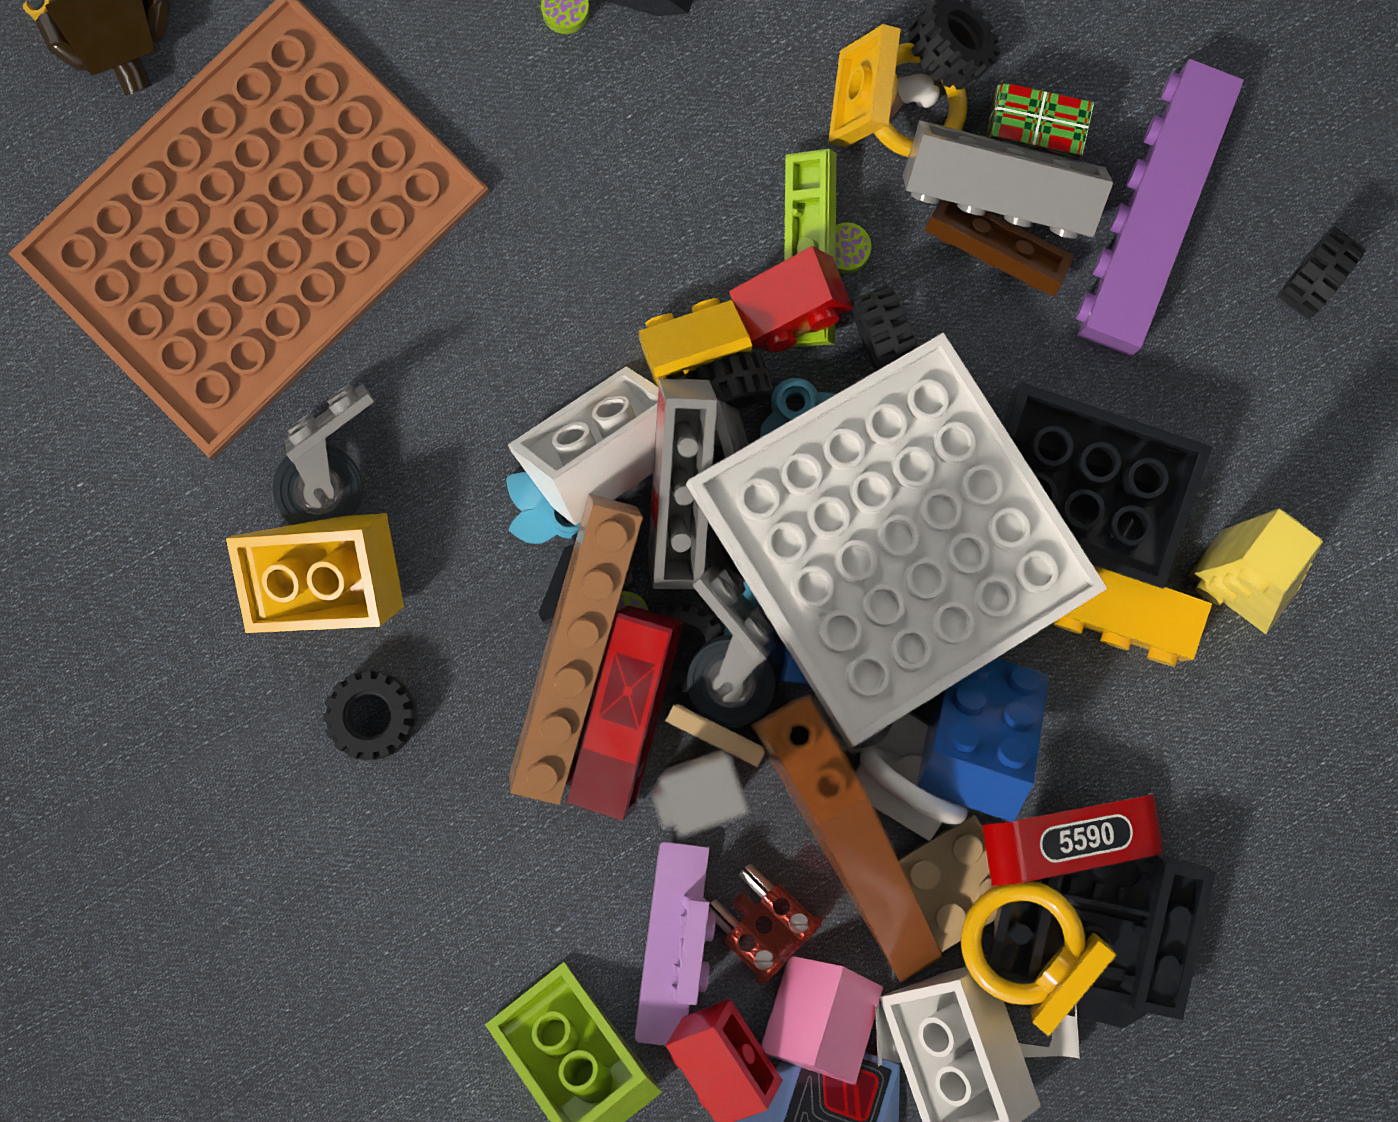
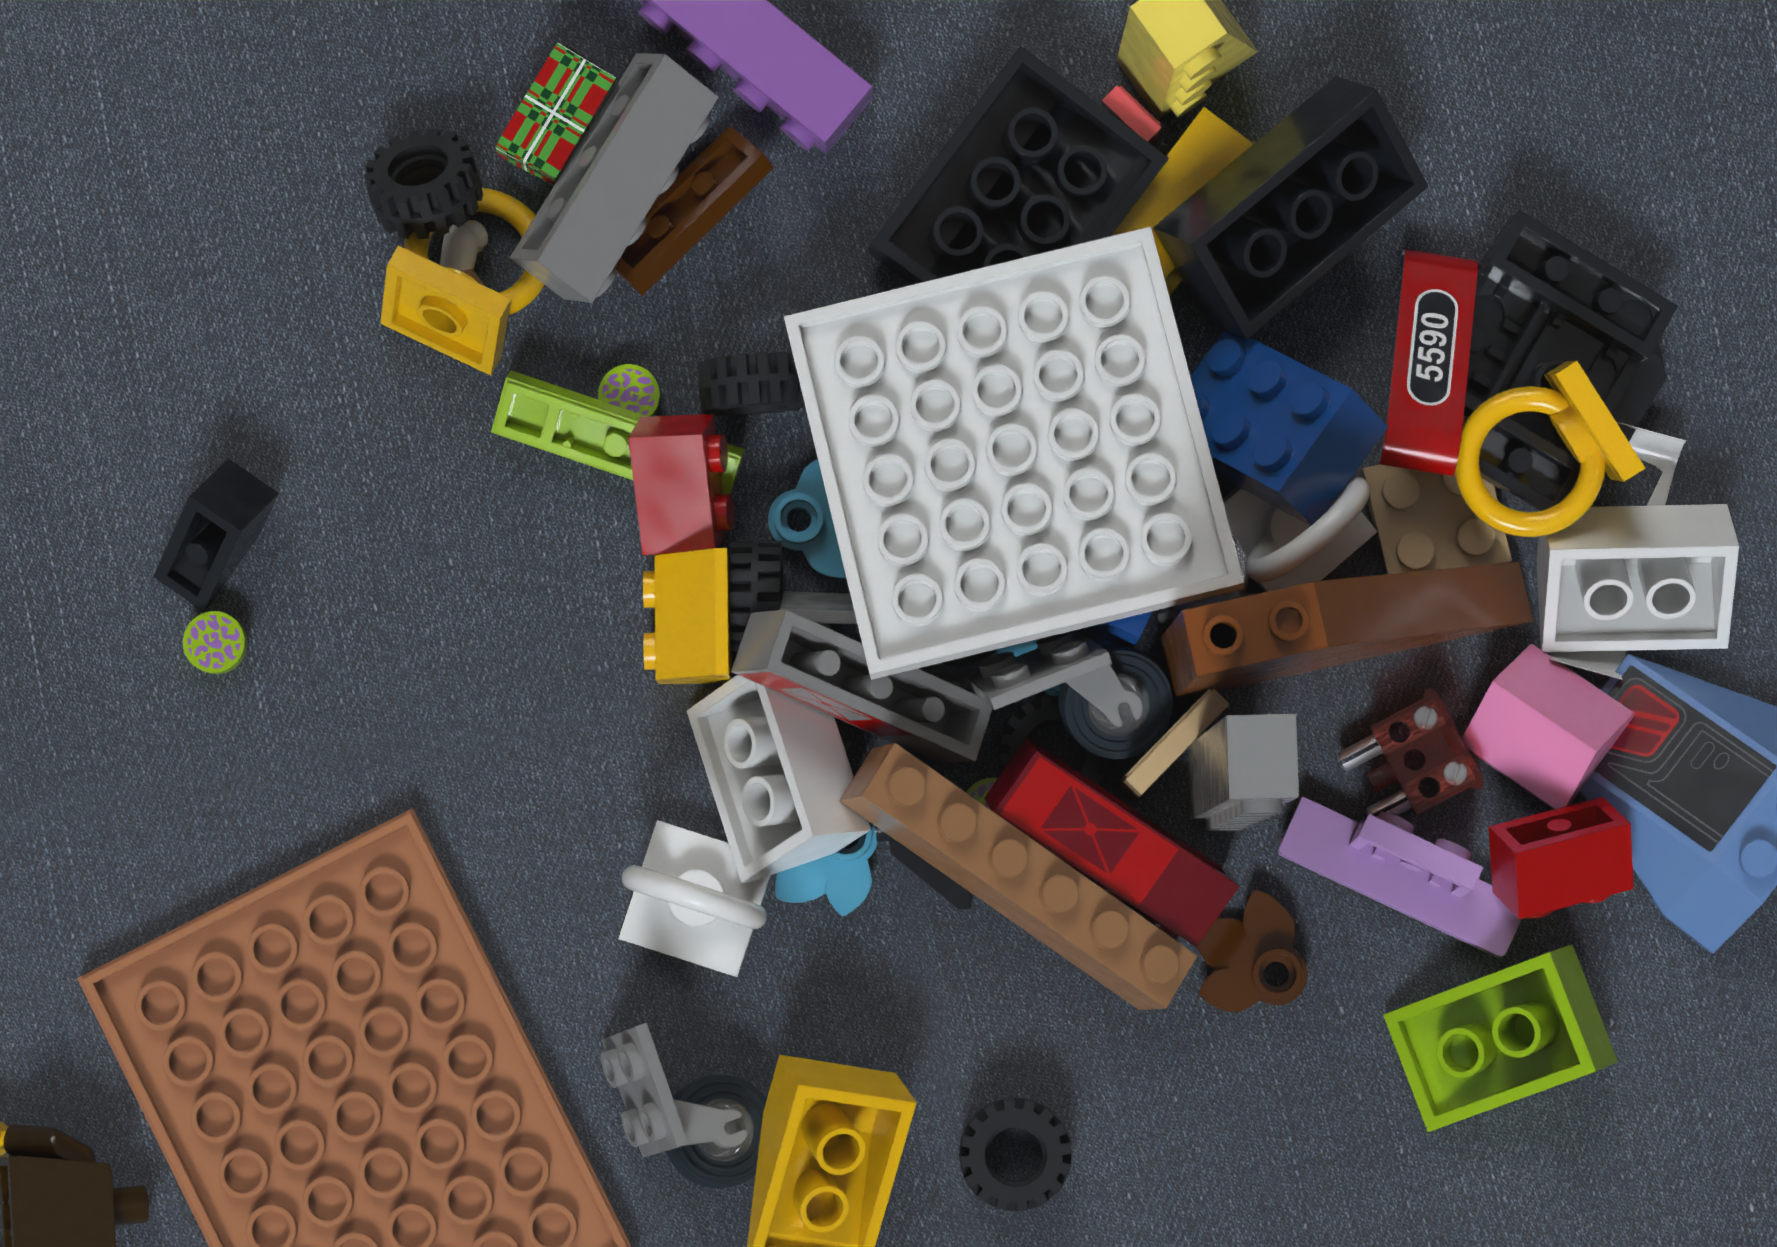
camera: 70 degrees left, 0 degrees up
none -> white tile [618,820,771,977]
none -> coral tile [1101,85,1161,145]
none -> black brick [1153,76,1429,339]
none -> reddish brown plate [1197,890,1308,1012]

